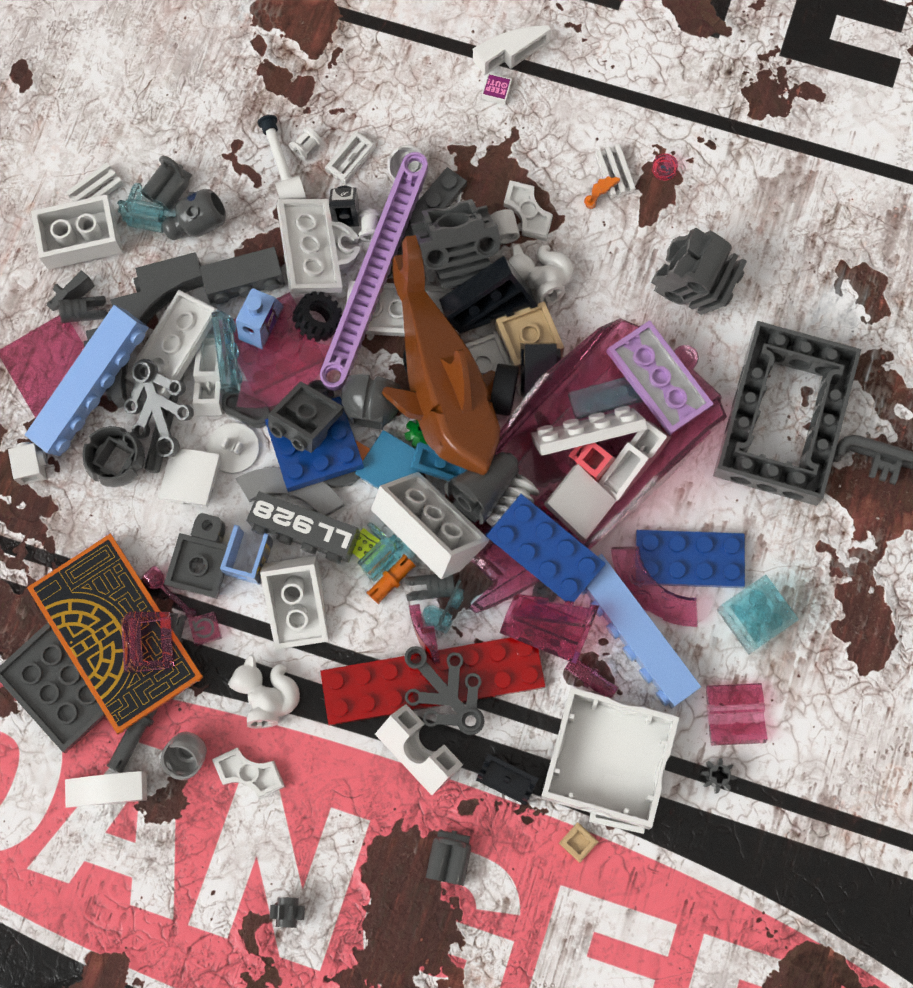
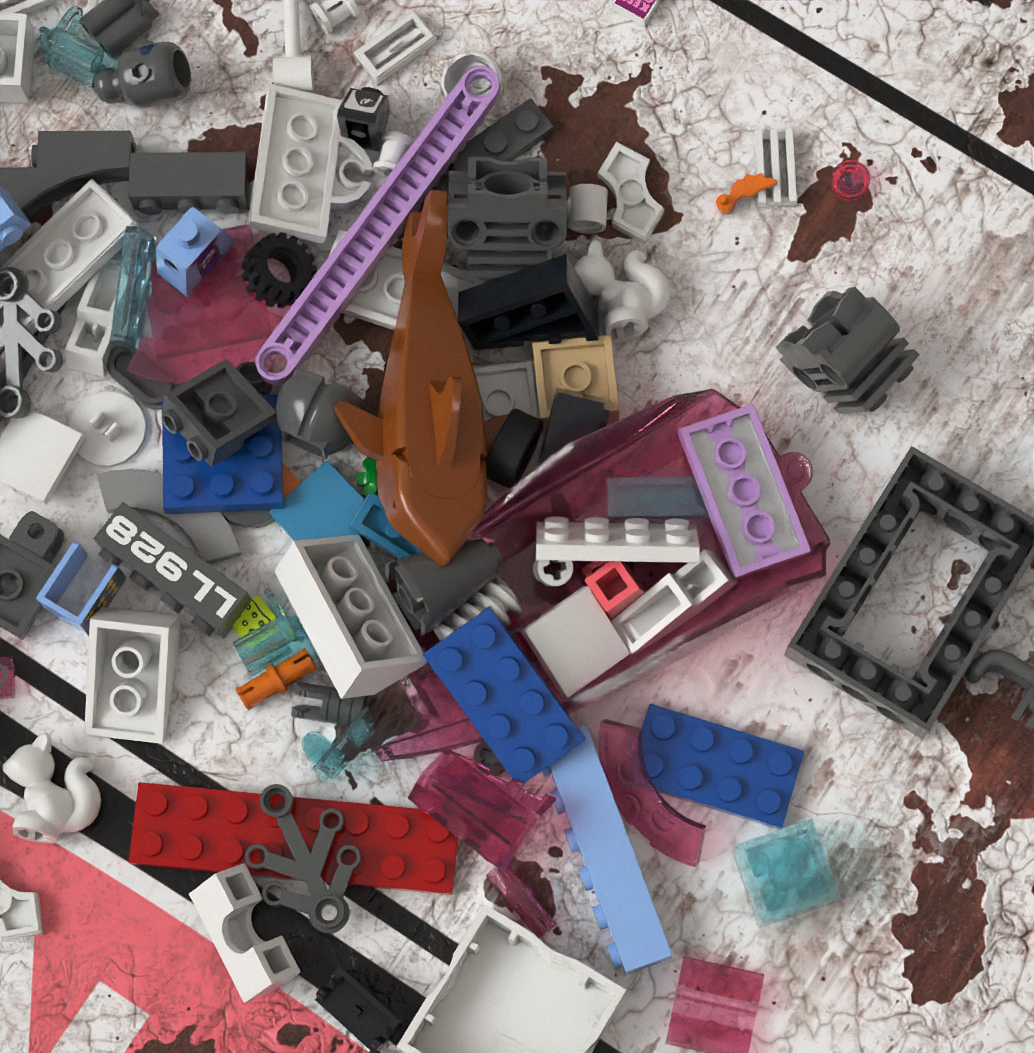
camera: 15 degrees right, 0 degrees up
clear pink slope [409,604,440,664] -> none
none -> white bush [532,560,573,586]

